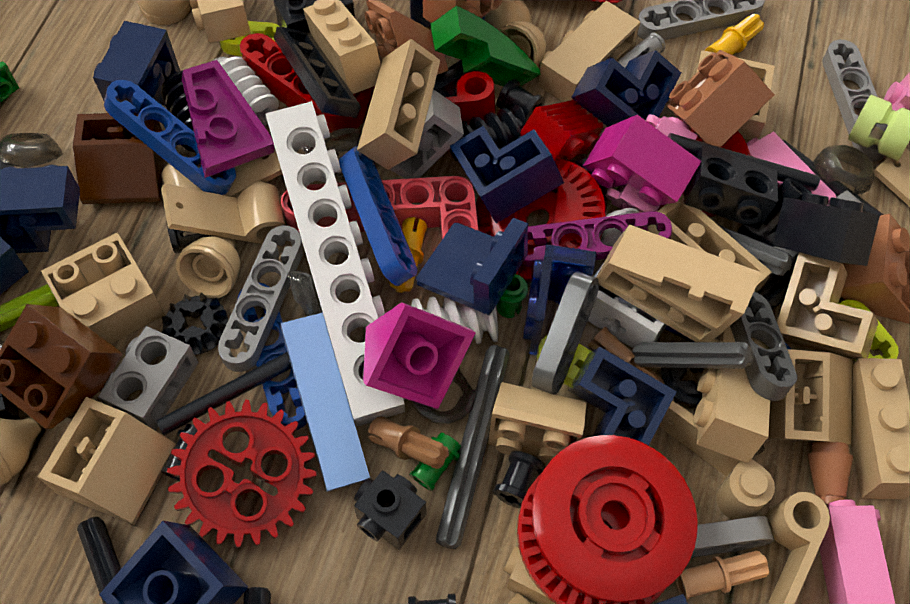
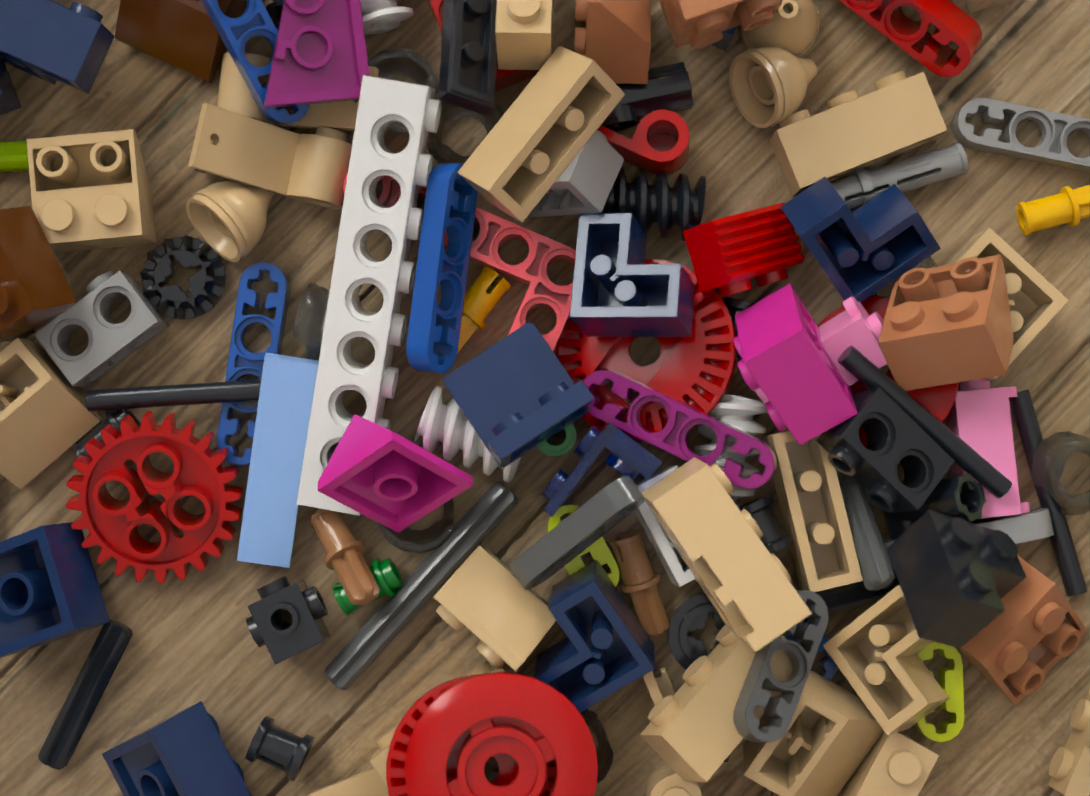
camera: 25 degrees right, 25 degrees up
light grey beam [218,225,304,372] -> none
green slope [431,5,541,87] -> none
black bush [493,451,546,508] -> none
black bush [496,79,545,121] -> none
dark grey axle [632,342,753,369] -> none

